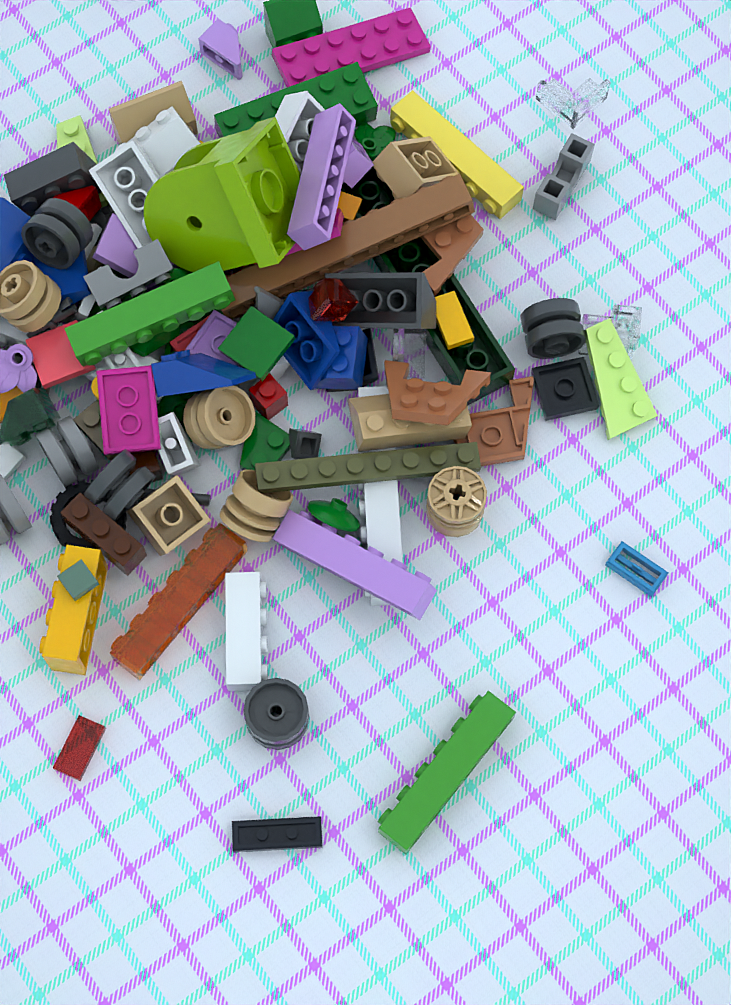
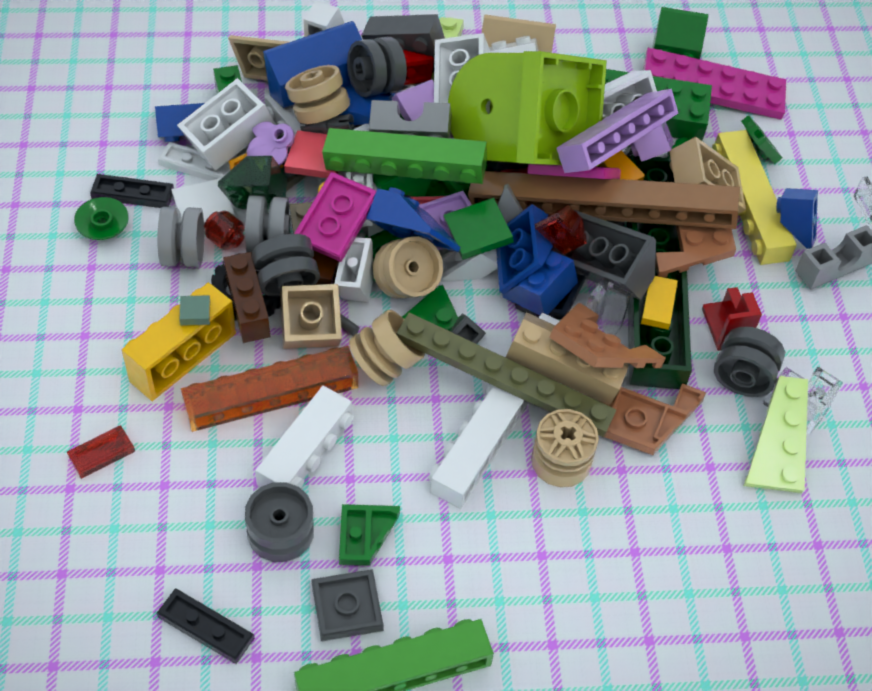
camera: 30 degrees right, 15 degrees down
lavender slope [198,19,242,80] -> none
red brick [248,373,288,420] -> none
lavender brick [272,510,437,620] -> none
green dish [307,498,360,532] -> none
black plate [531,357,599,421] -> none
dark azure tile [605,541,669,597] -> none
none -> clear red head [204,210,245,250]
none -> dark grey tile [311,569,384,641]
none -> green wing [339,504,400,566]
none -> red panel [702,287,762,351]
none -> green wing [741,115,783,164]
none -> blue slope [776,188,818,249]

